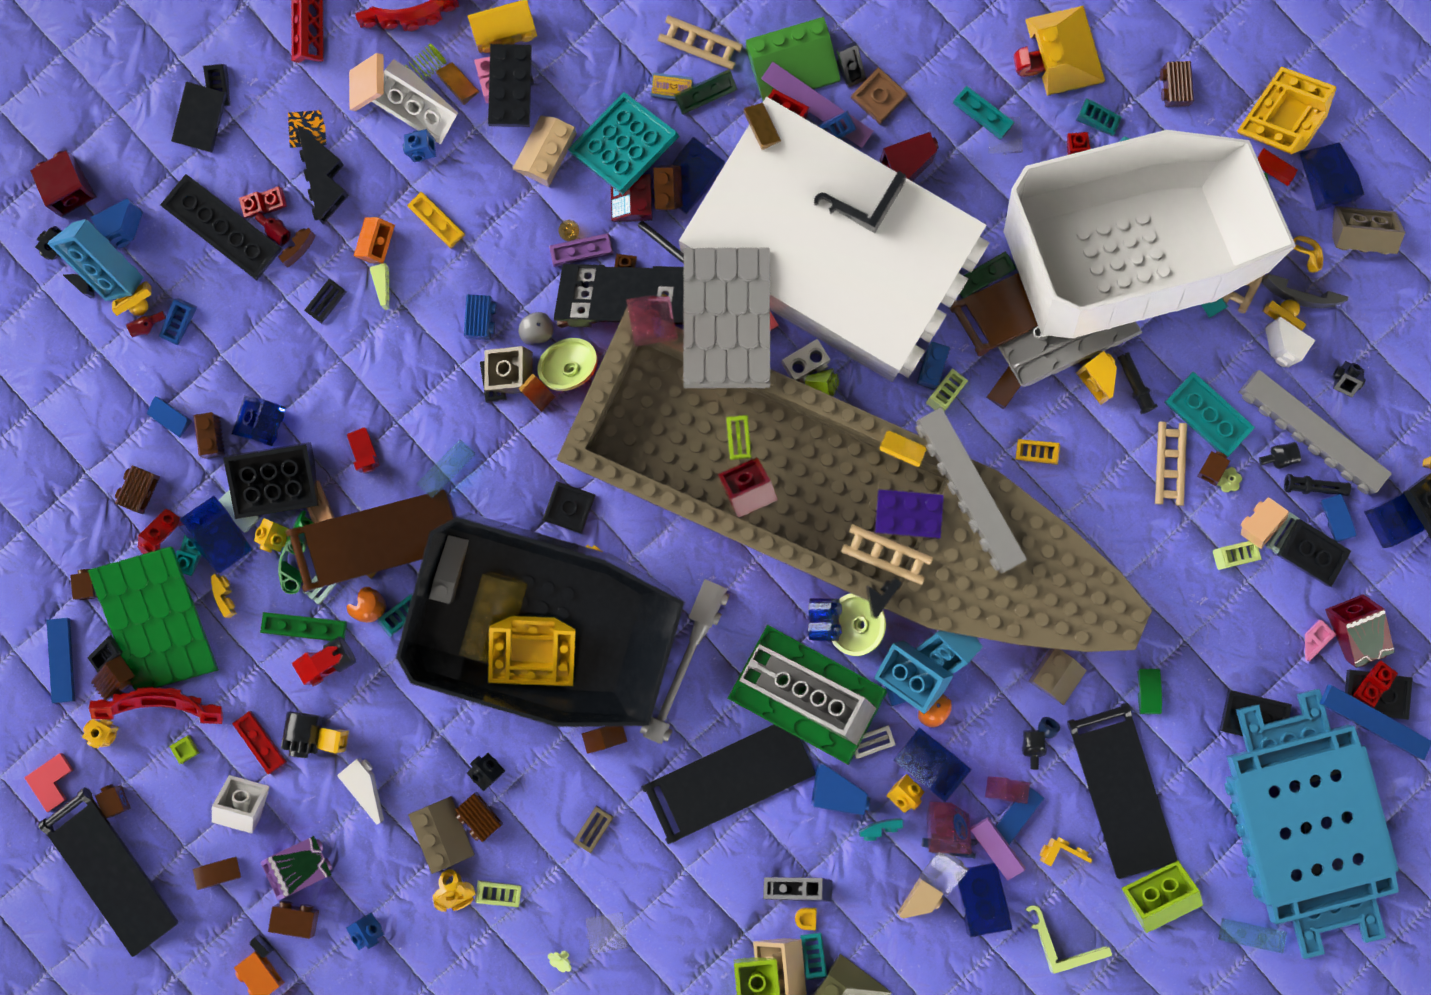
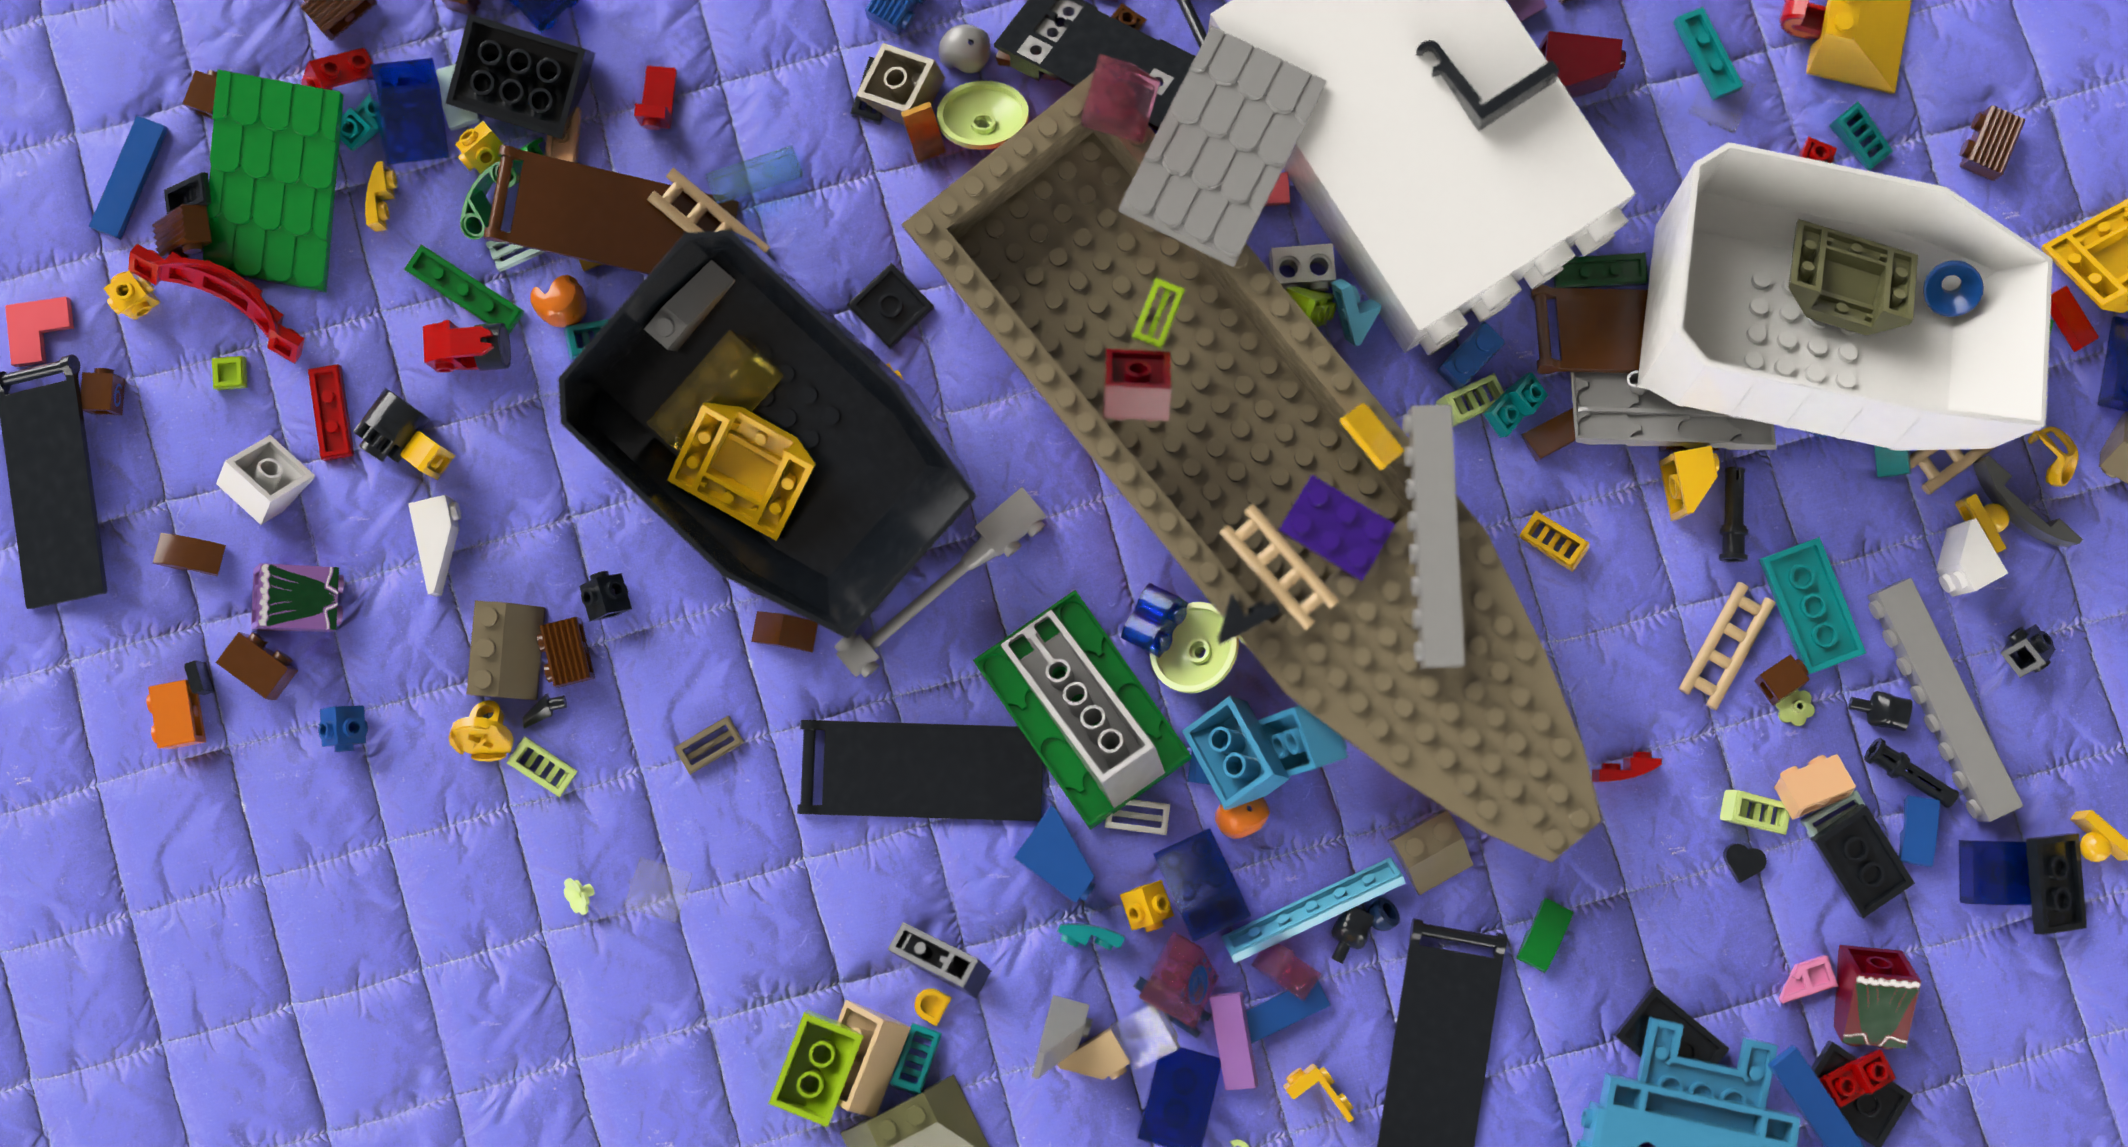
camera: 25 degrees right, 0 degrees up
none -> black bar [523,693,567,729]
none -> tan bar [647,167,770,253]
none -> light grey slope [1032,995,1092,1079]
none -> medium azure tile [1221,857,1406,963]
none -> medium azure slope [1331,279,1382,347]
none -> teal slope [1483,372,1548,438]
none -> red slope [1592,752,1662,782]
none -> black tile [1723,844,1767,883]
none -> olive slope [1788,219,1918,336]
none -> blue piece [1923,260,1984,317]

